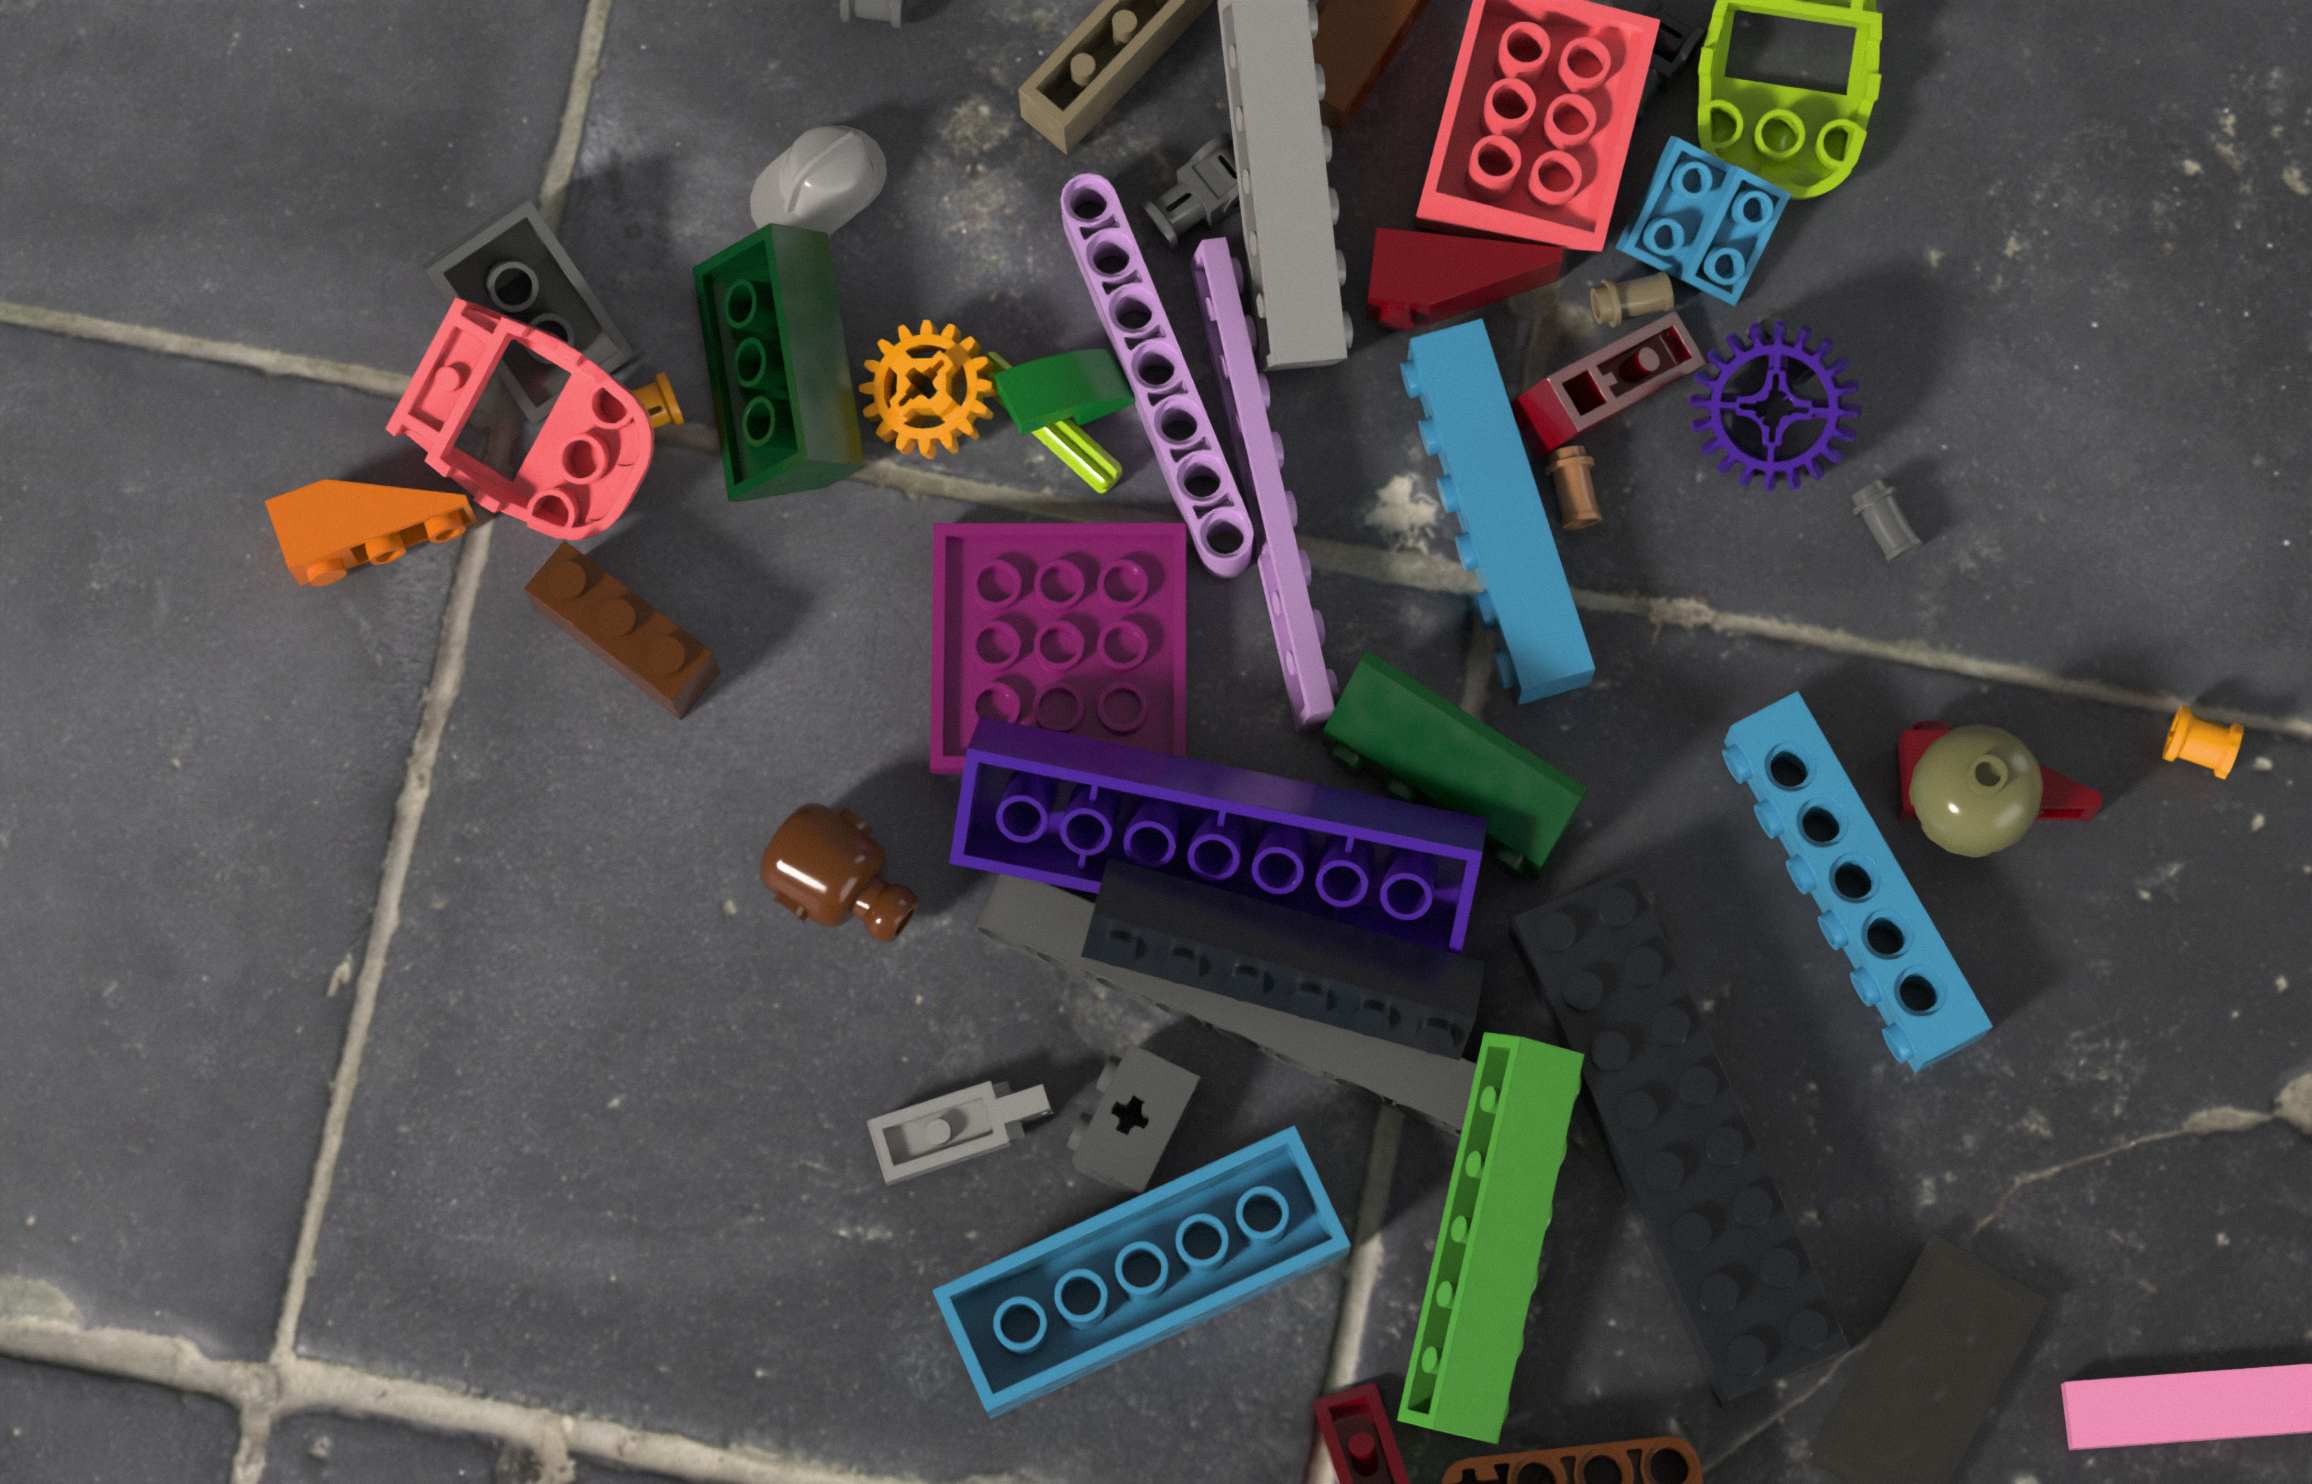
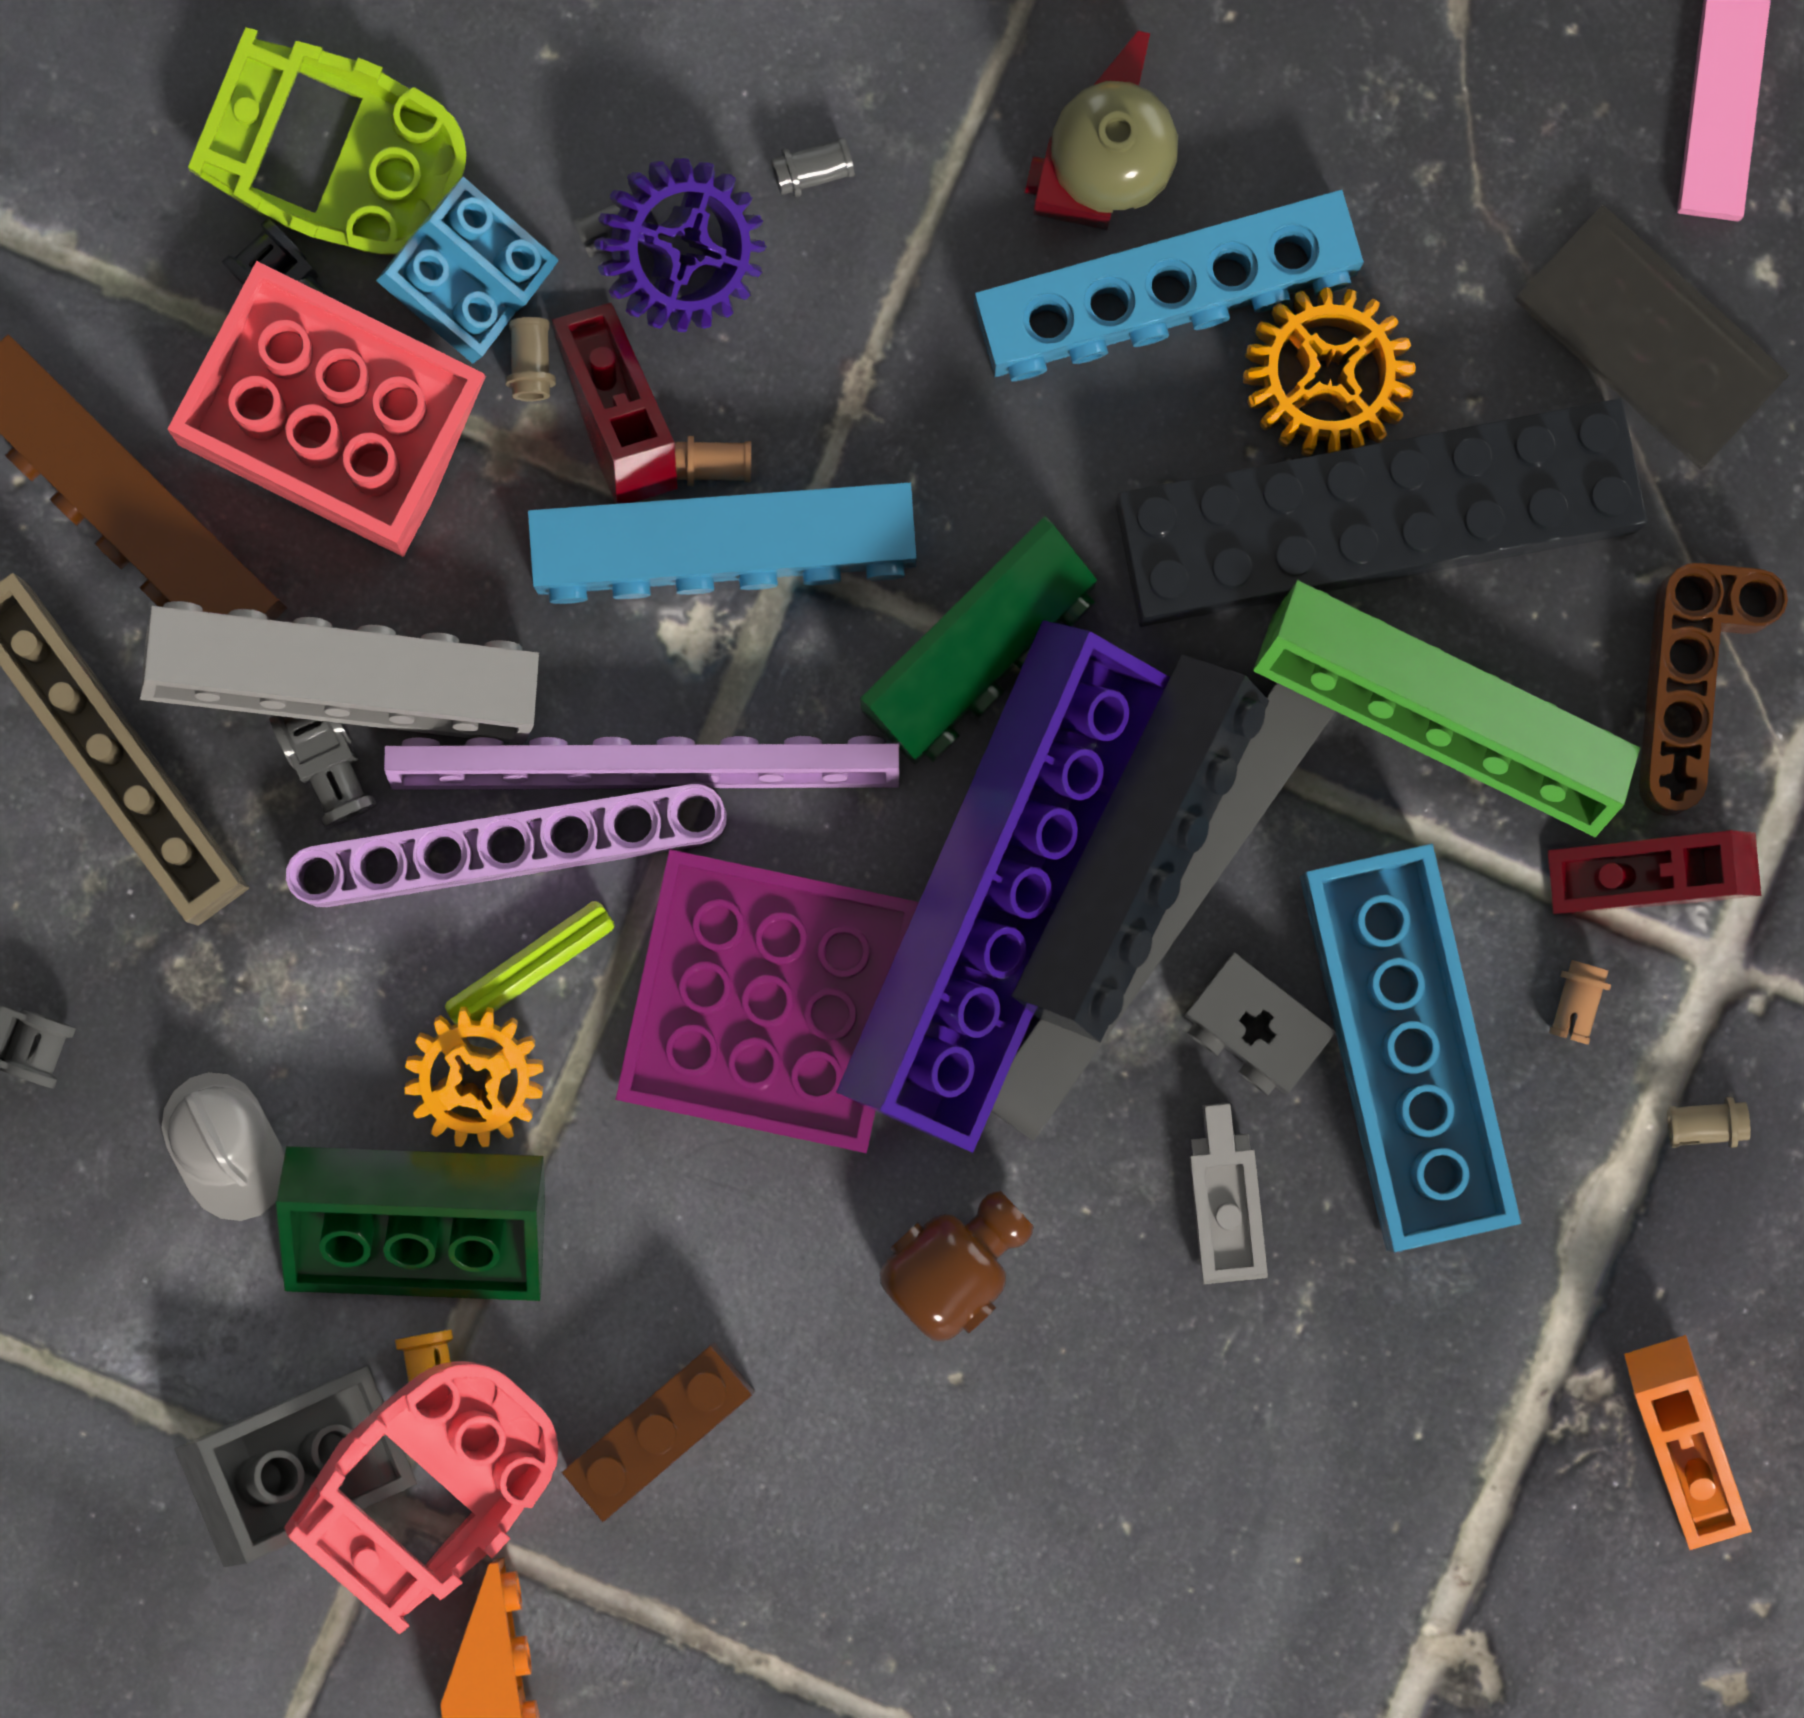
camera: 80 degrees left, 10 degrees up
green slope [995,349,1135,436] -> none
dark red slope [1366,227,1563,330] -> none
none -> light orange gear [1243,287,1416,457]
none -> medium nougat pin [1549,960,1611,1045]

